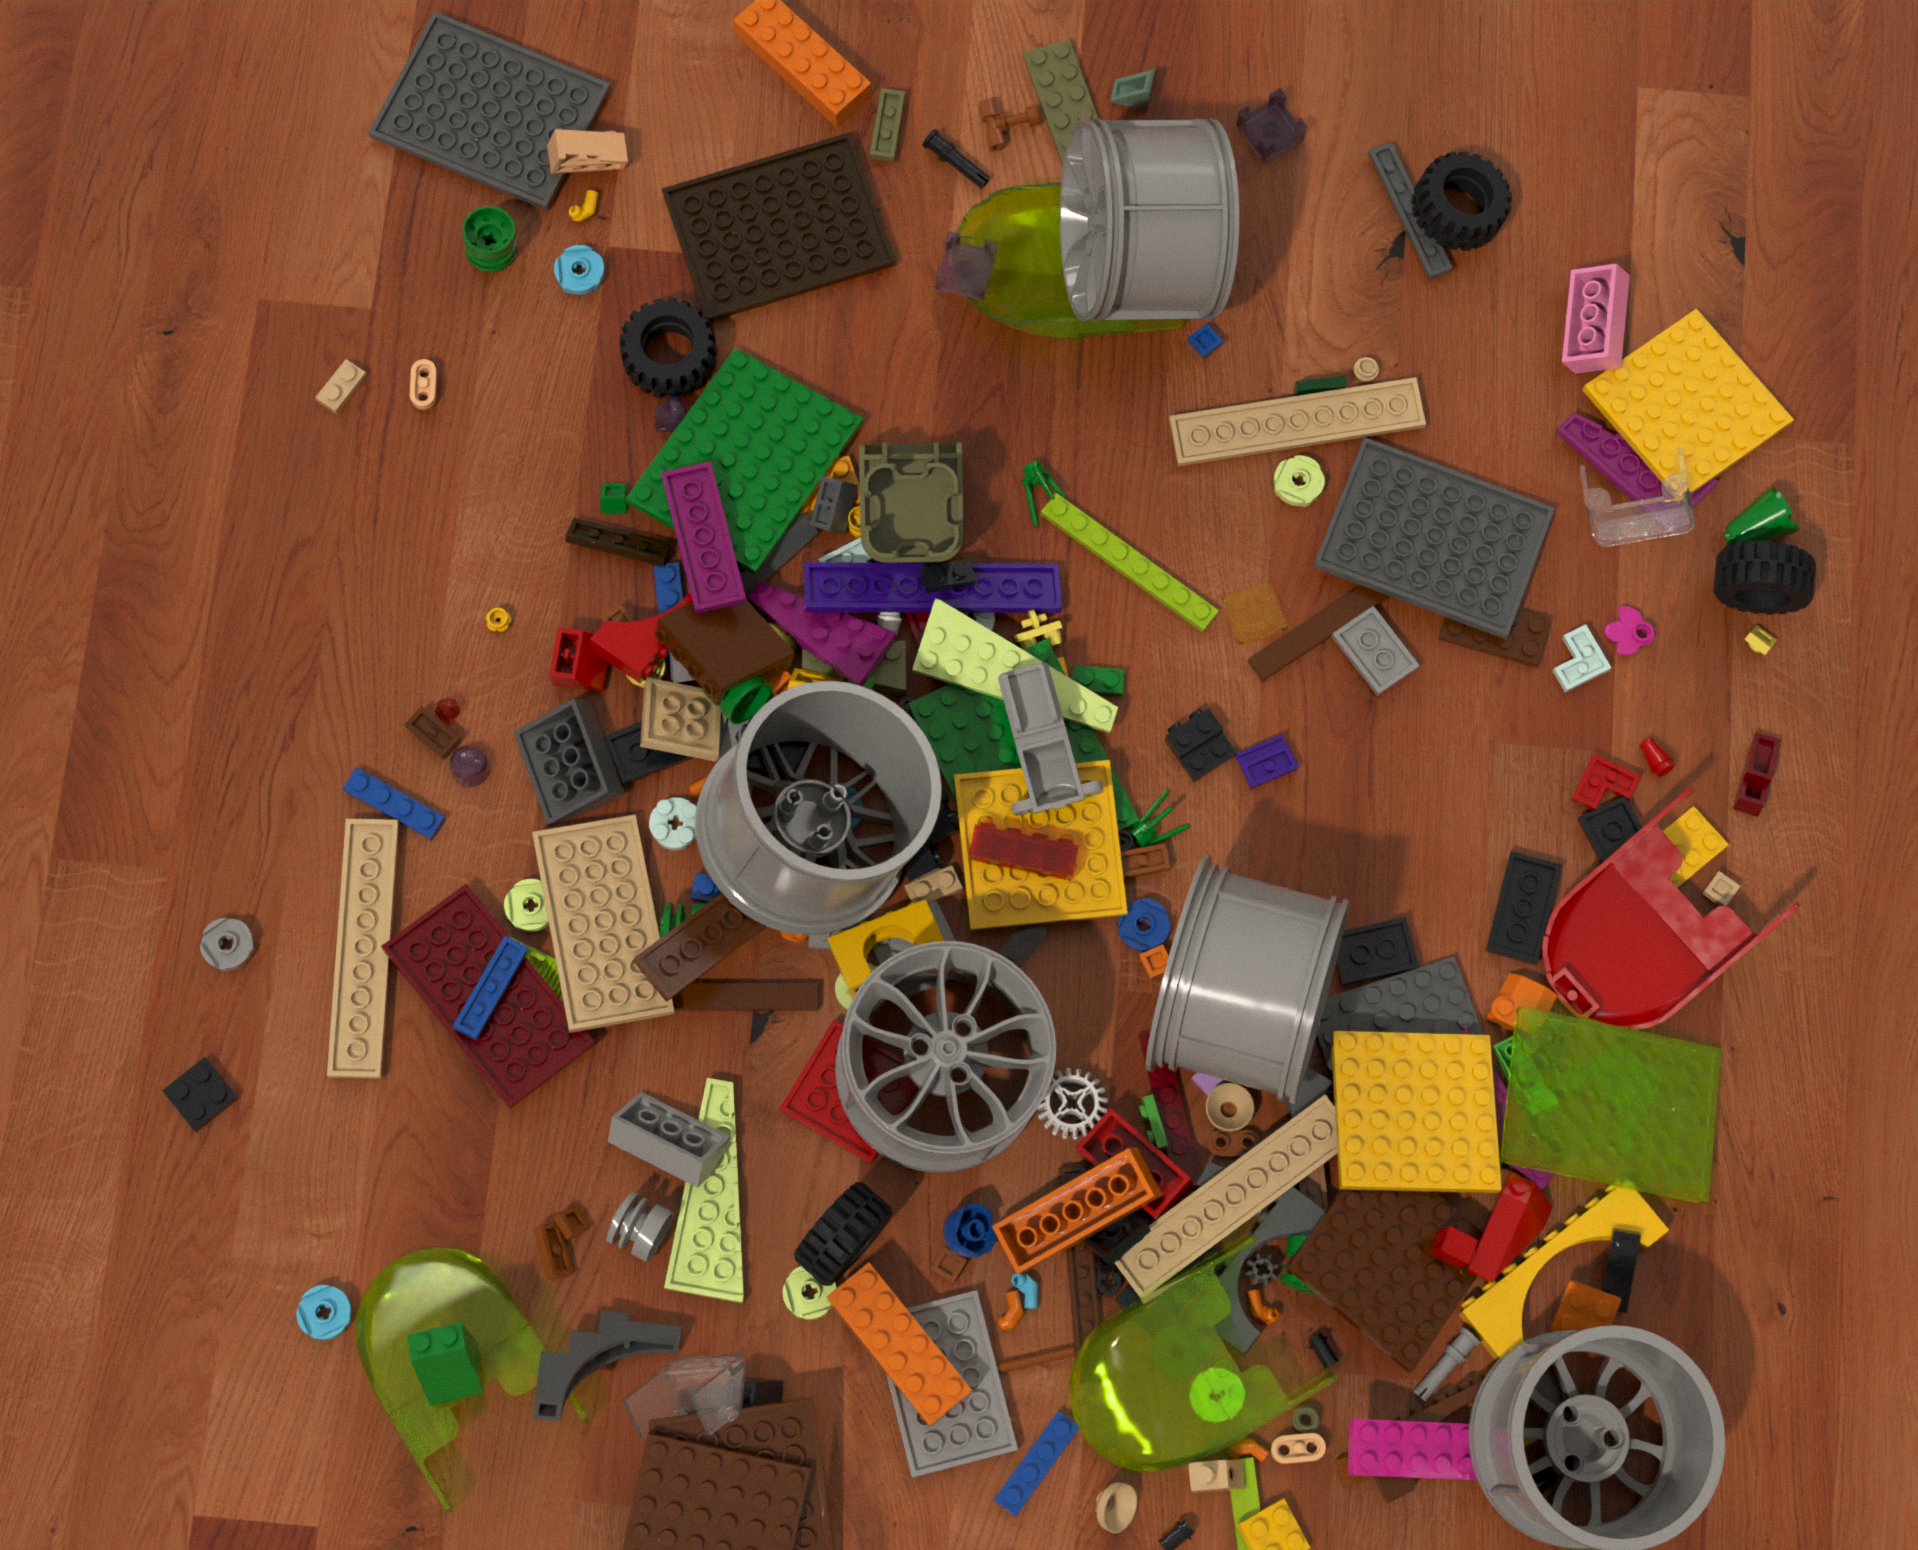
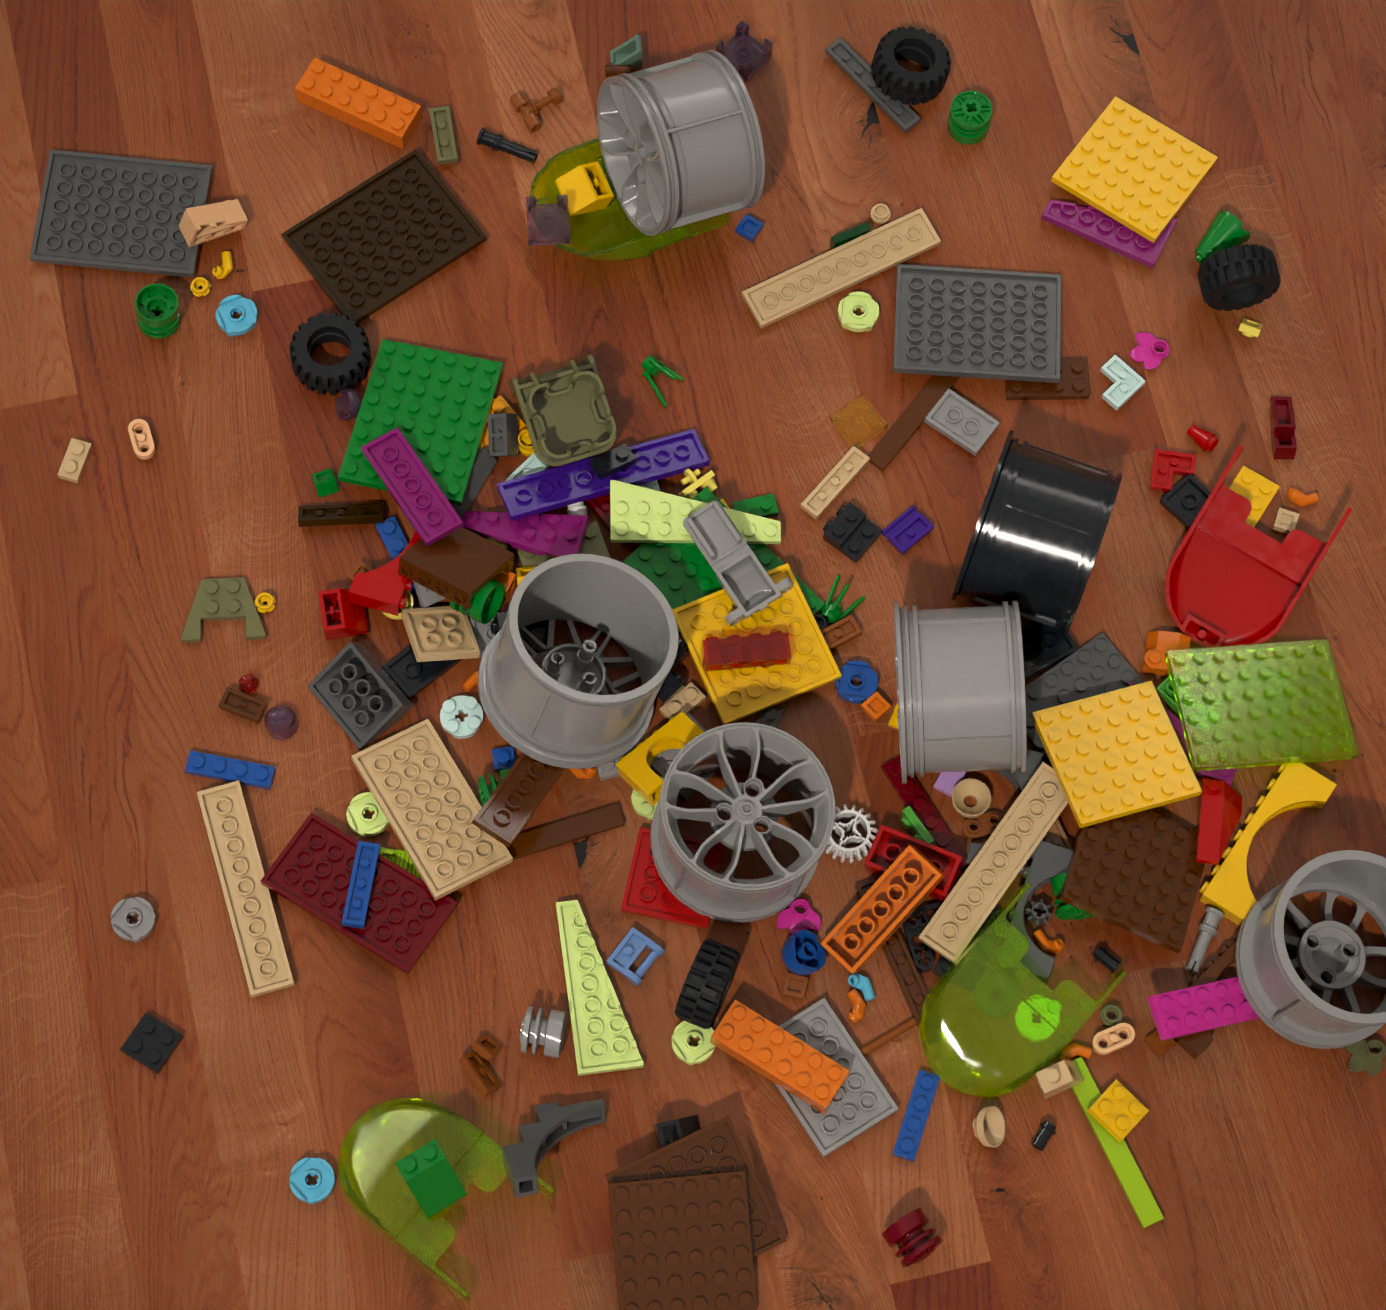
camera: 20 degrees left, 5 degrees down
light grey slope [608,1092,731,1188] -> none
clear windscreen [623,1353,747,1438] -> none
olive plate [1023,39,1098,168] -> none
lime plate [1041,493,1219,633] -> none
black plate [1083,1212,1151,1266] -> none
red brick [1430,1226,1478,1268] -> none
black plate [1485,851,1562,965] -> none
orange plate [1550,1279,1621,1332] -> none
bright pink brick [1562,263,1630,374] -> none
clear windscreen [1580,447,1695,547] -> none
black plate [1601,1228,1641,1313] -> none
none -> olive wing [181,577,266,643]
none -> yellow plate [190,277,211,297]
none -> yellow slope [555,161,614,216]
none -> reddish brown pin [605,63,630,77]
none -> medium blue plate [606,927,665,986]
none -> dark pink plate [777,898,821,935]
none -> tan plate [800,446,870,520]
none -> green wheel [947,91,992,145]
none -> black wheel [951,430,1123,634]
none -> orange arm [1287,487,1319,507]

